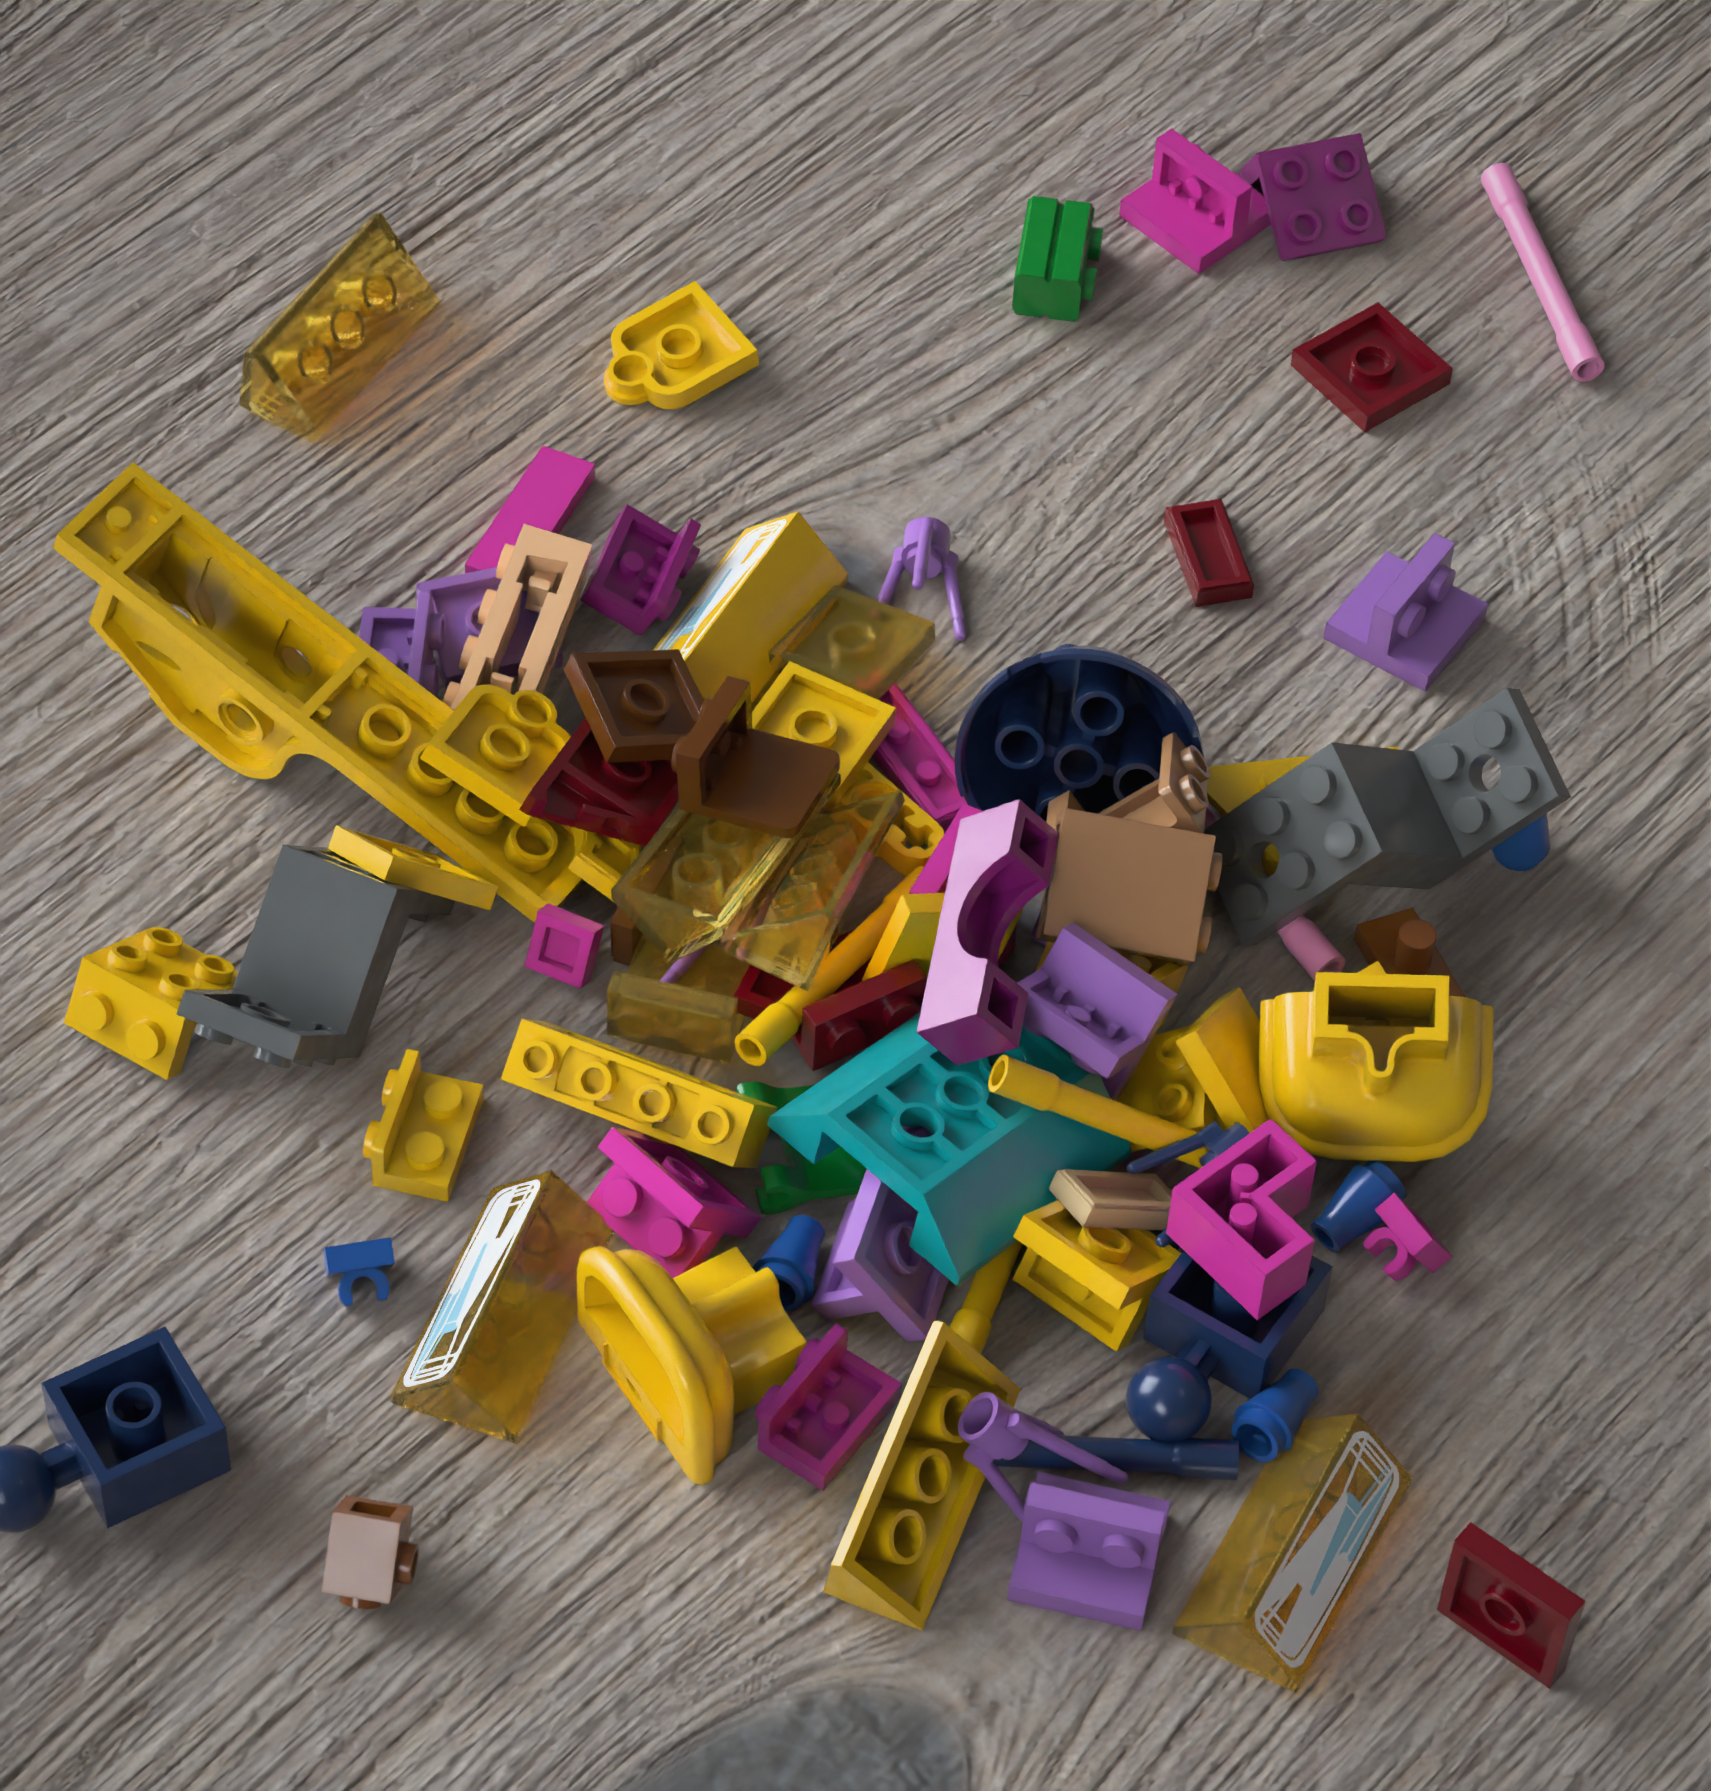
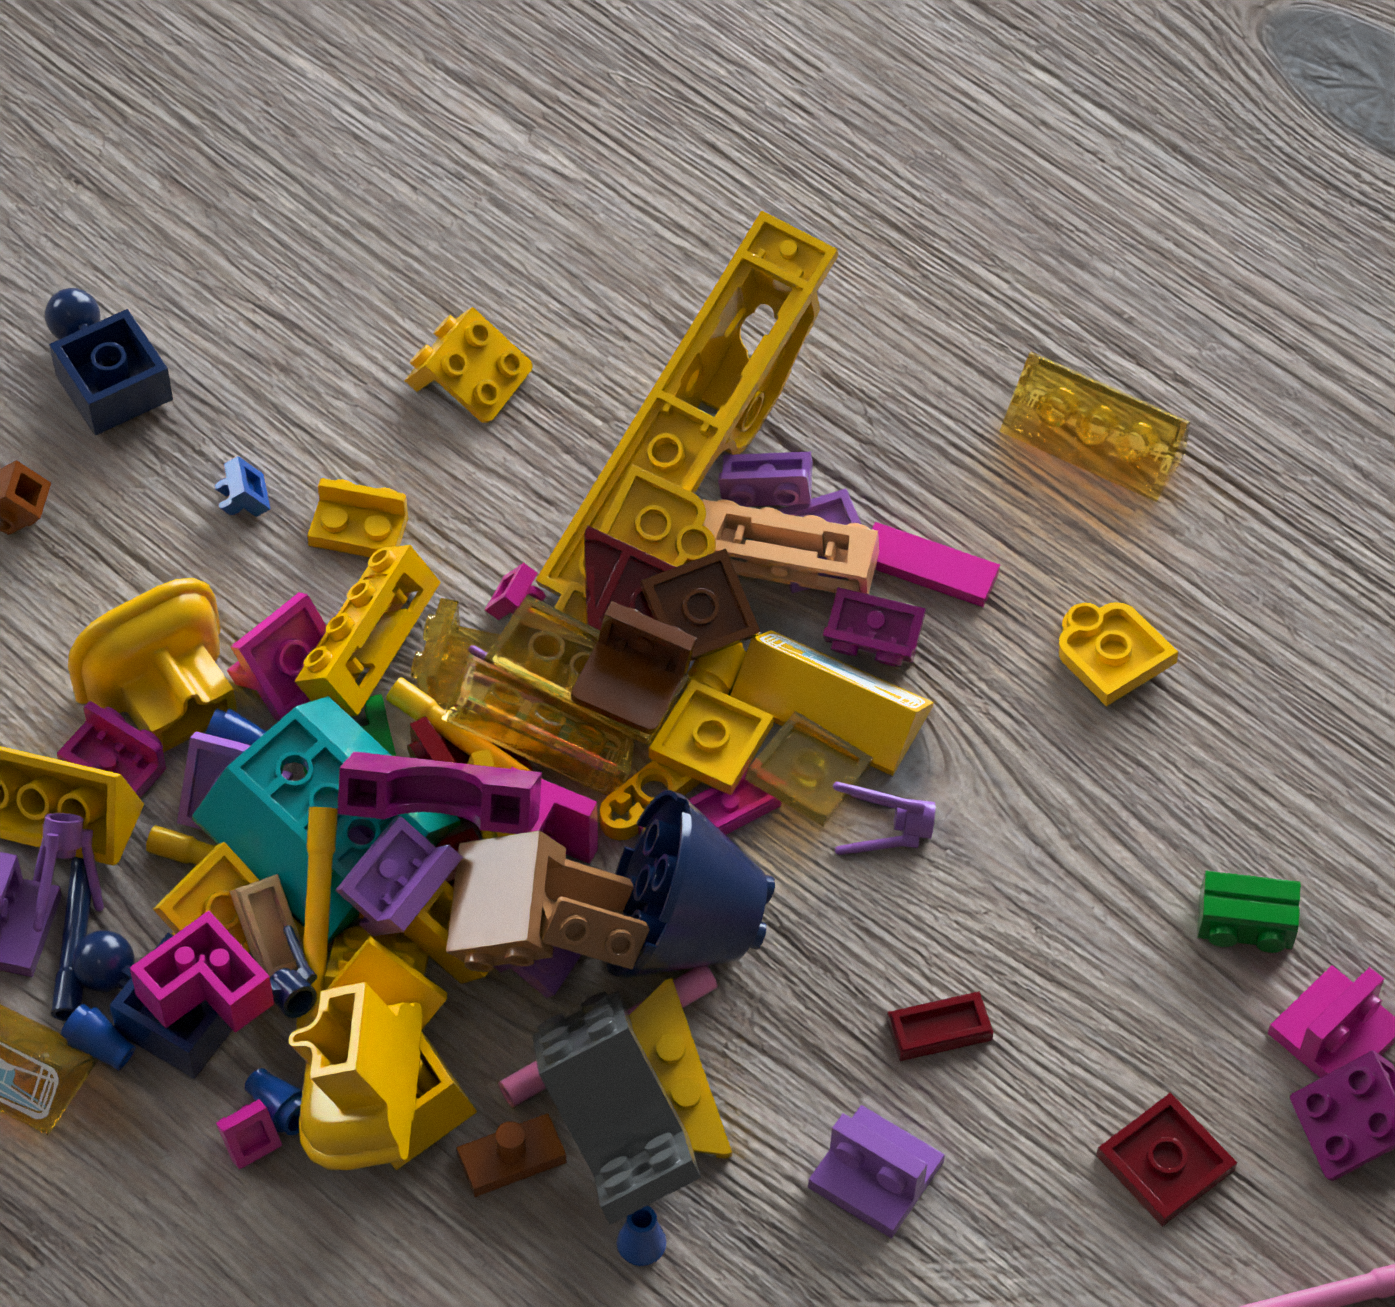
camera: 90 degrees right, 5 degrees up
dark grey bracket [176,845,455,1068] -> none
yellow tile [328,825,498,910] -> none
clear yellow slope [390,1170,614,1444] -> none

